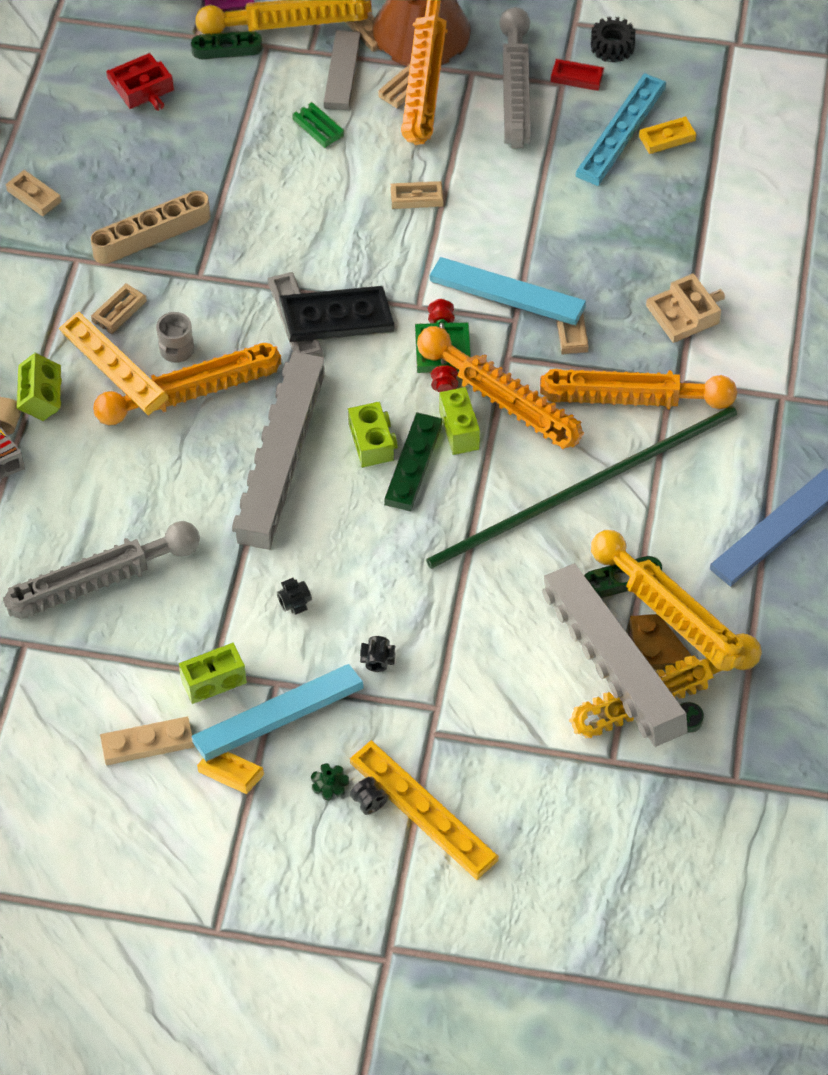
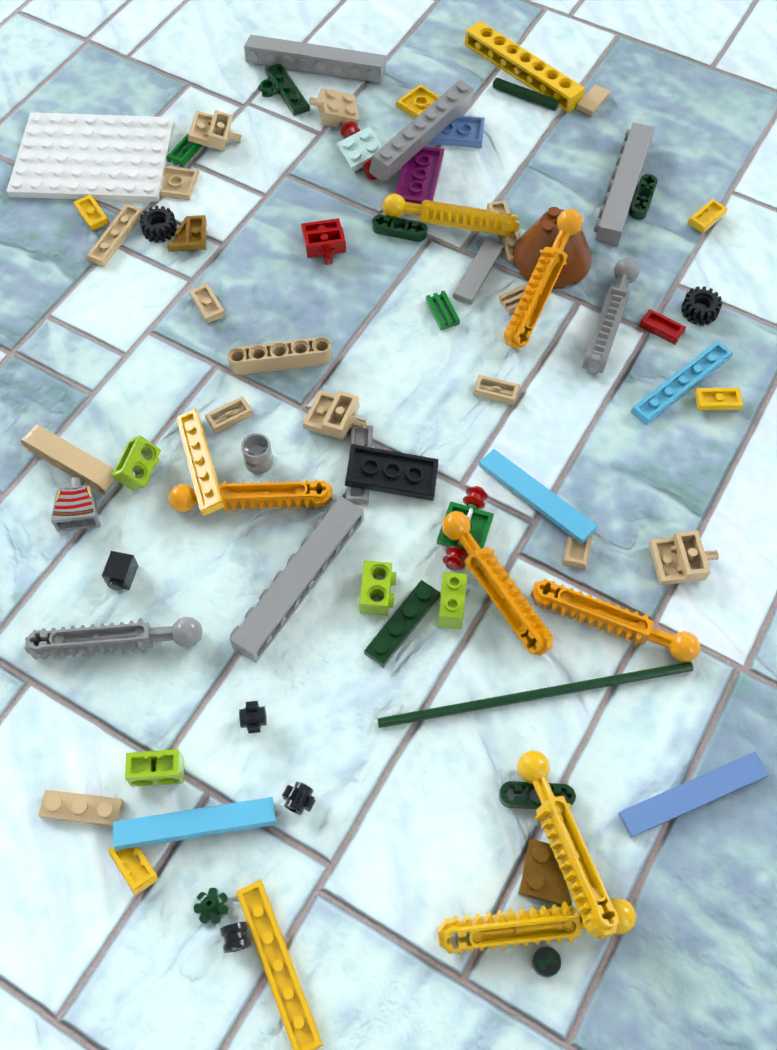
camera: 20 degrees right, 5 degrees up
light grey brick [542,563,687,747] -> none
none -> black brick [102,551,139,590]
none -> tan plate [303,390,367,440]

